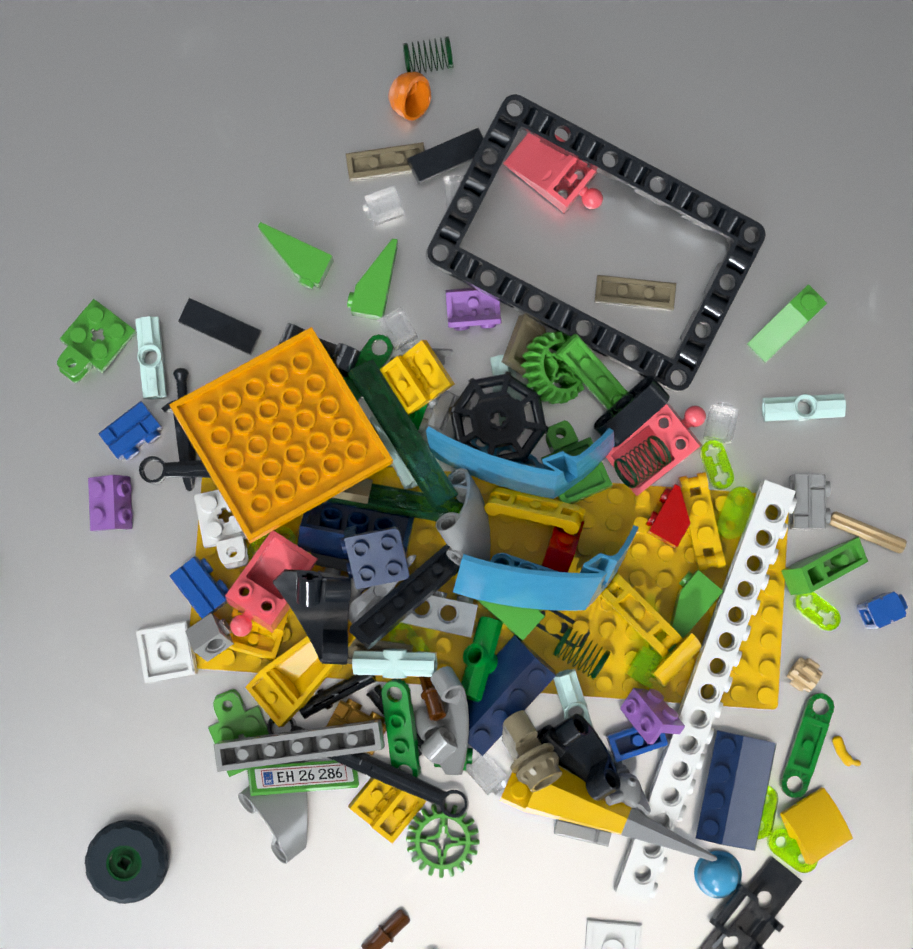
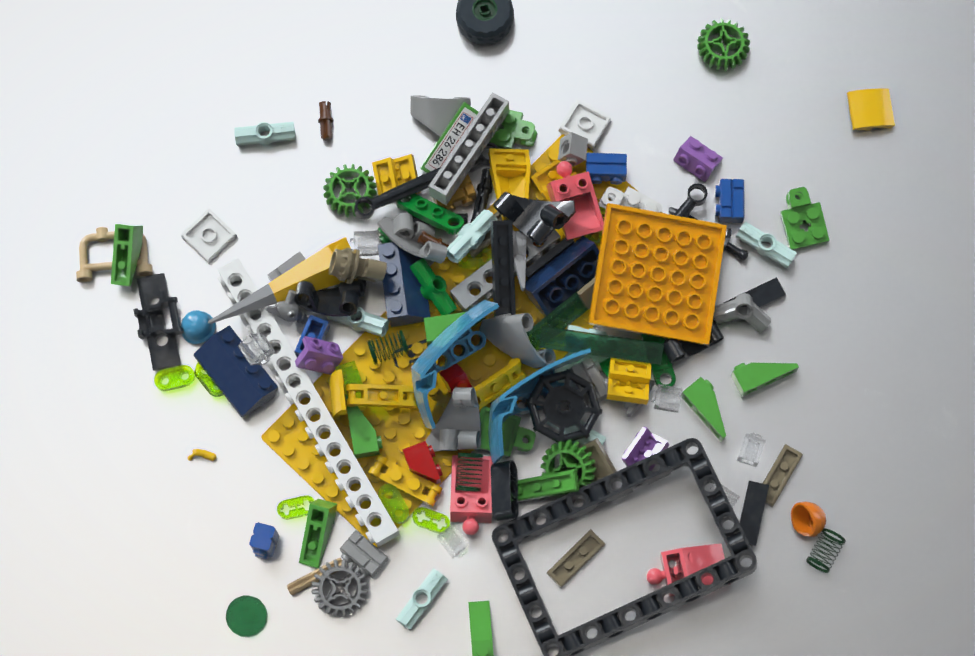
camera: 130 degrees right, 10 degrees down
dark blue bracket [341,525,409,589] -> none
green plate [780,693,835,798] -> none
yellow slope [780,787,853,865] -> none
tan gear [787,657,823,692] -> none
none -> clear brick [238,332,275,365]
none -> light grey gear [311,559,368,616]
none -> light grey panel [425,387,481,451]
none -> light grey piece [714,293,771,332]

